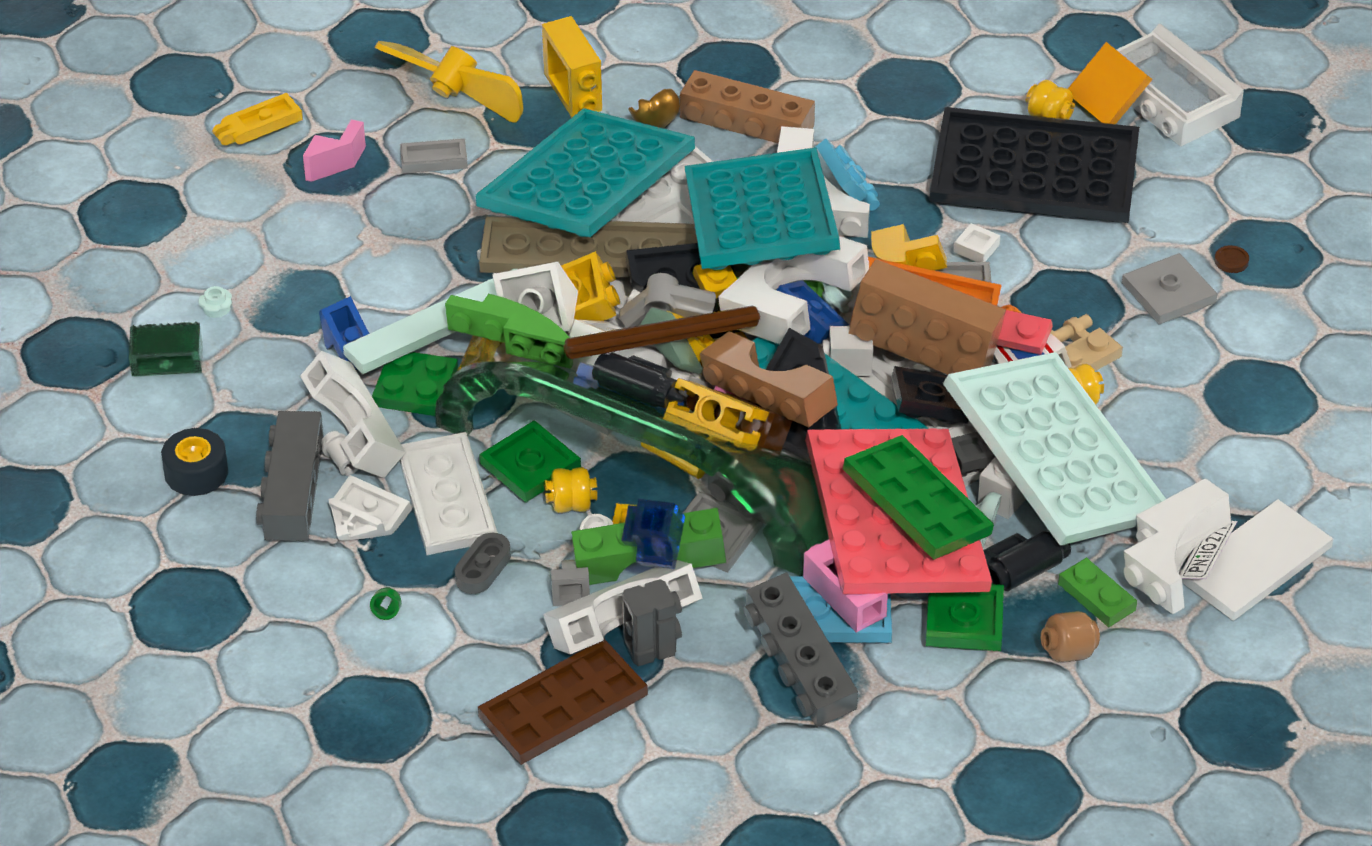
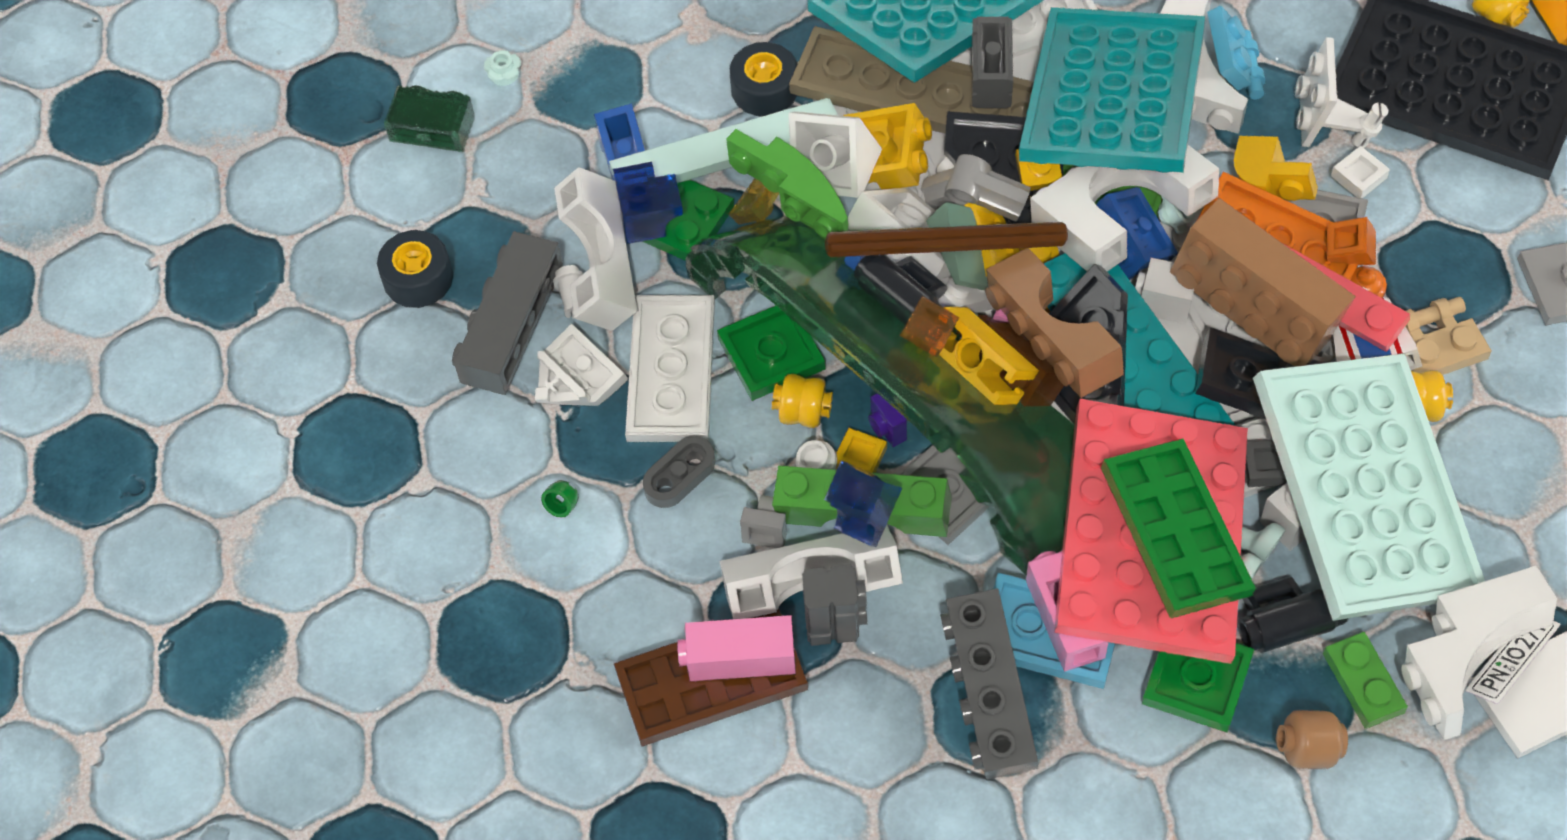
camera: 20 degrees right, 15 degrees up
none -> clear blue brick [613,162,683,244]
none -> bright pink brick [678,615,795,681]
none -> black wheel [730,42,797,117]
none -> dark purple plate [868,389,907,448]
none -> clear orange tile [900,296,959,357]
none -> dark grey brick [972,17,1013,108]
none -> white plate [1295,37,1388,148]
none -> orange slope [1327,217,1376,265]

